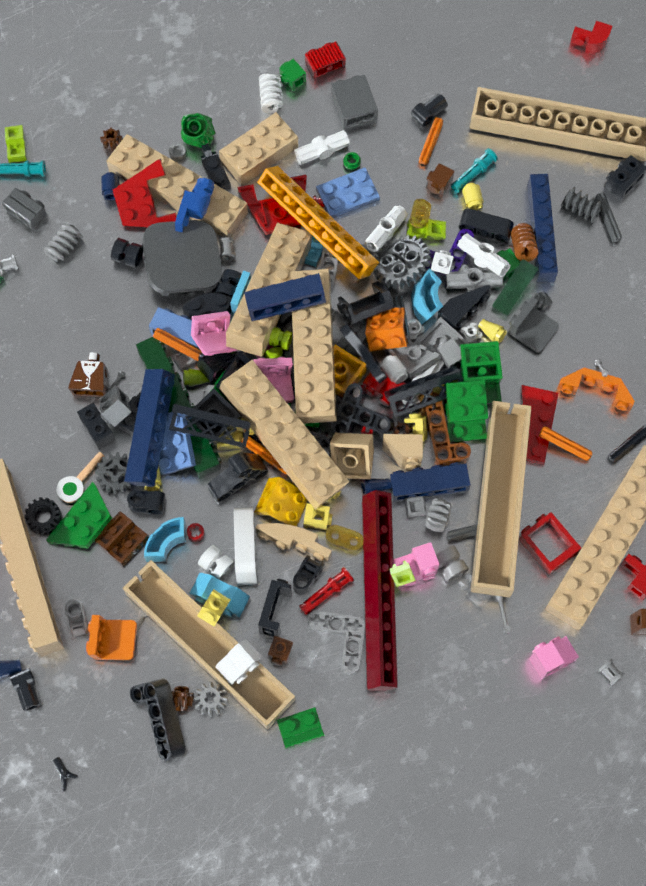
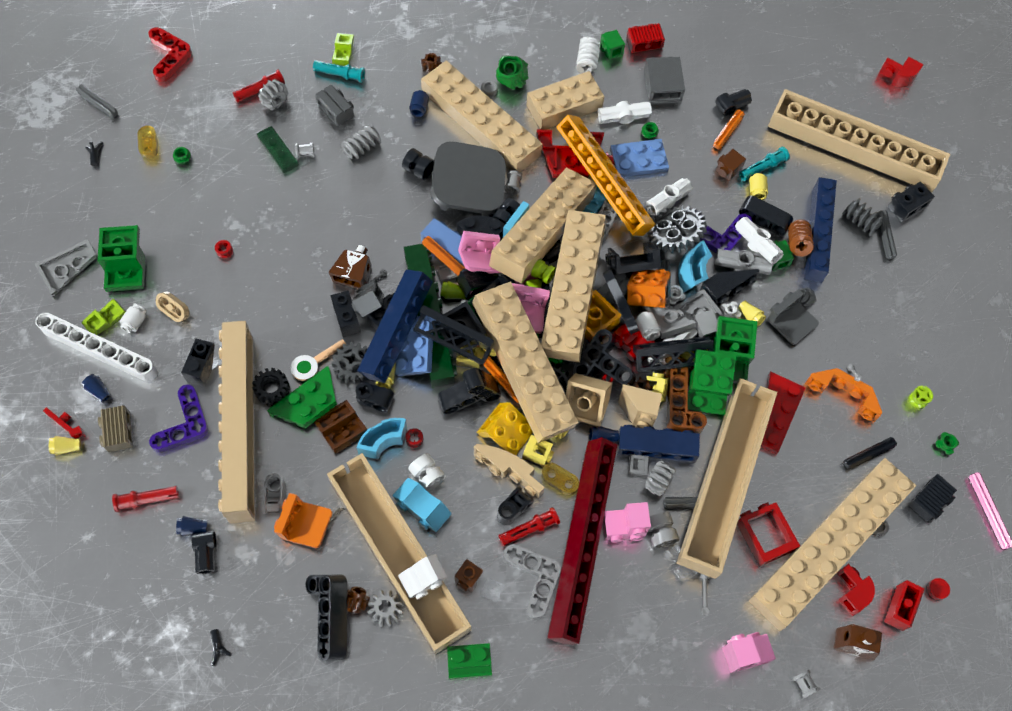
camera: 10 degrees right, 5 degrees down
red wing [113,159,177,227] -> none
blue plate [175,178,214,233] -> none
light yellow brick [197,589,231,626] -> none
black hinge [201,143,231,189] -> none
white beam [234,507,257,586] -> none
dark blue brick [244,273,326,321] -> none
black panel [258,579,292,638] -> none
lime tile [390,561,416,587] -> none
lime slope [406,219,446,241] -> none
clear yellow plate [409,199,431,228] -> none
white bracket [431,250,454,274] -> none
clear green tile [492,259,539,316] -> none
orange axle [539,427,593,461] -> none

